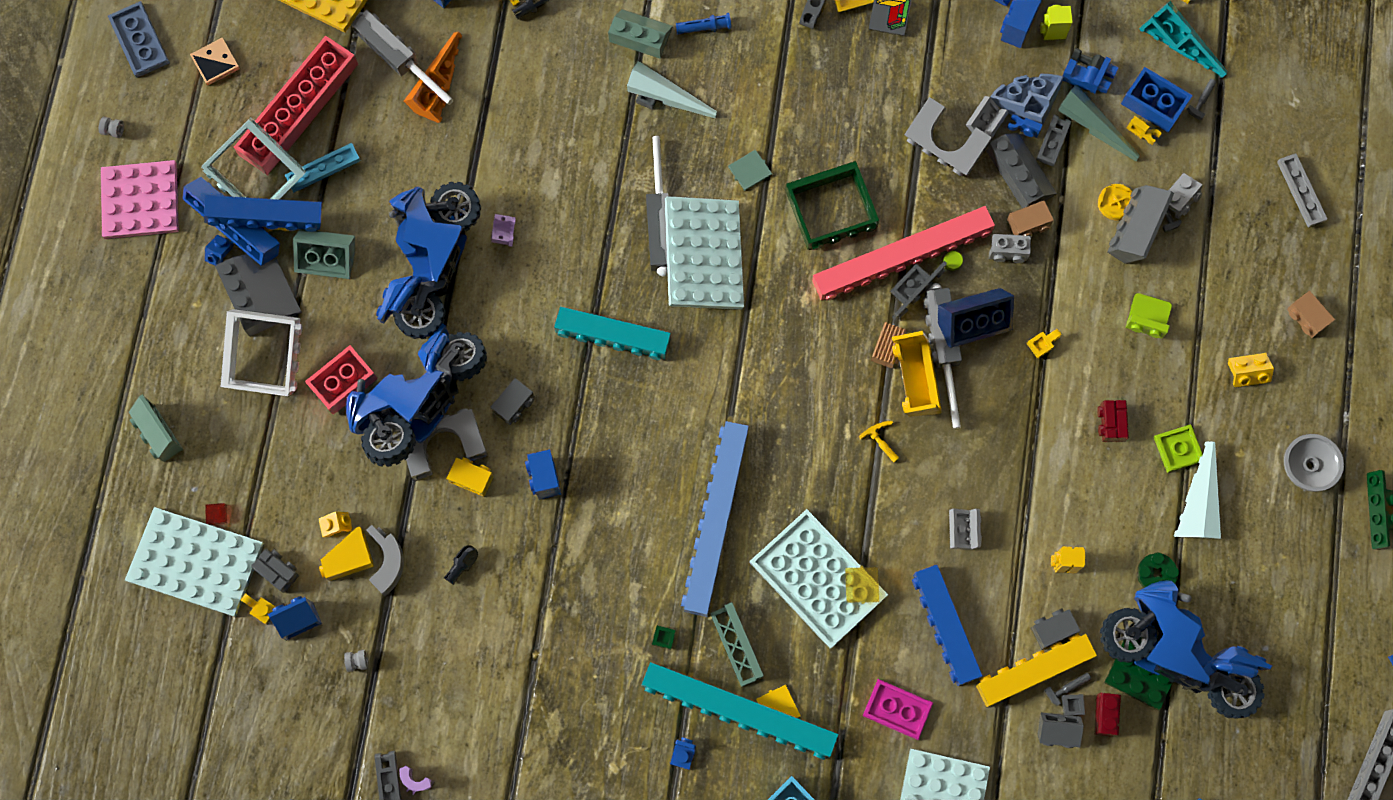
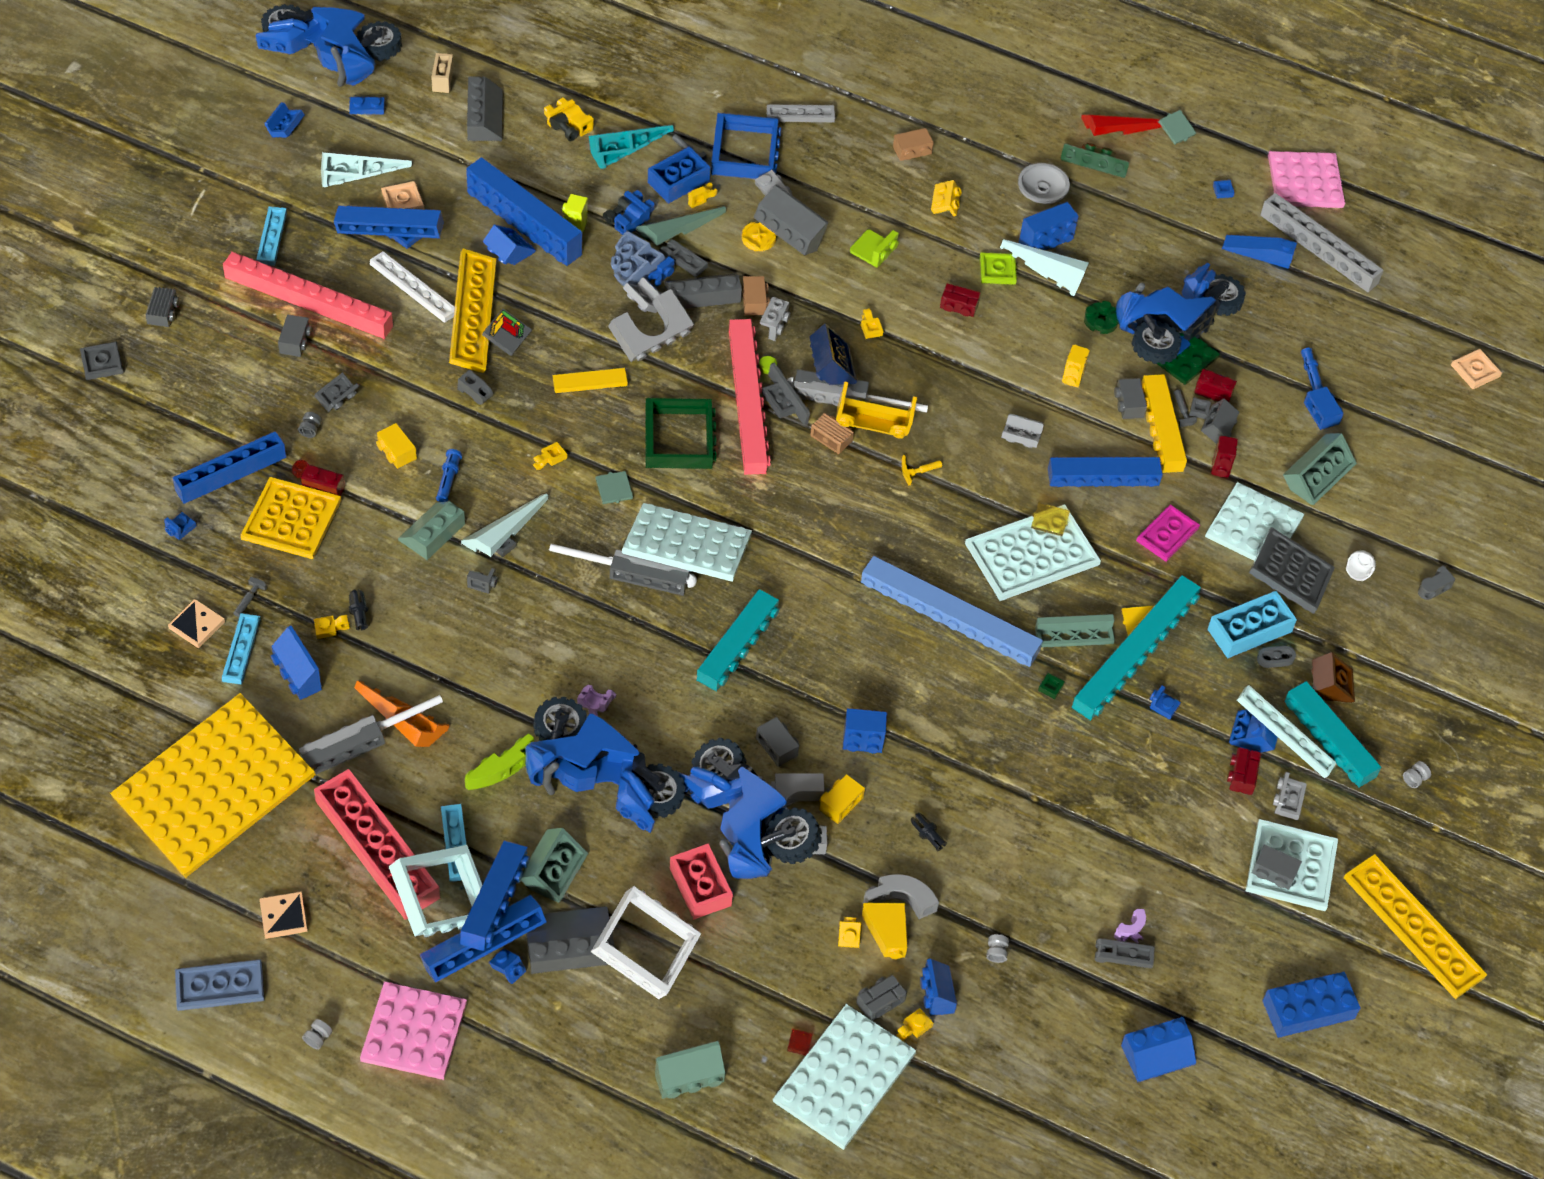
camera: 80 degrees left, 20 degrees down
none -> lime slope [465,733,534,790]
none -> dark grey bracket [467,568,498,594]
none -> yellow plate [533,442,567,470]
none -> yellow tile [553,368,627,393]
none -> blue window [711,113,781,179]
none -> blue brick [1019,202,1078,250]
none -> dark red brick [1211,436,1238,477]
none -> blue wedge [1222,235,1297,269]

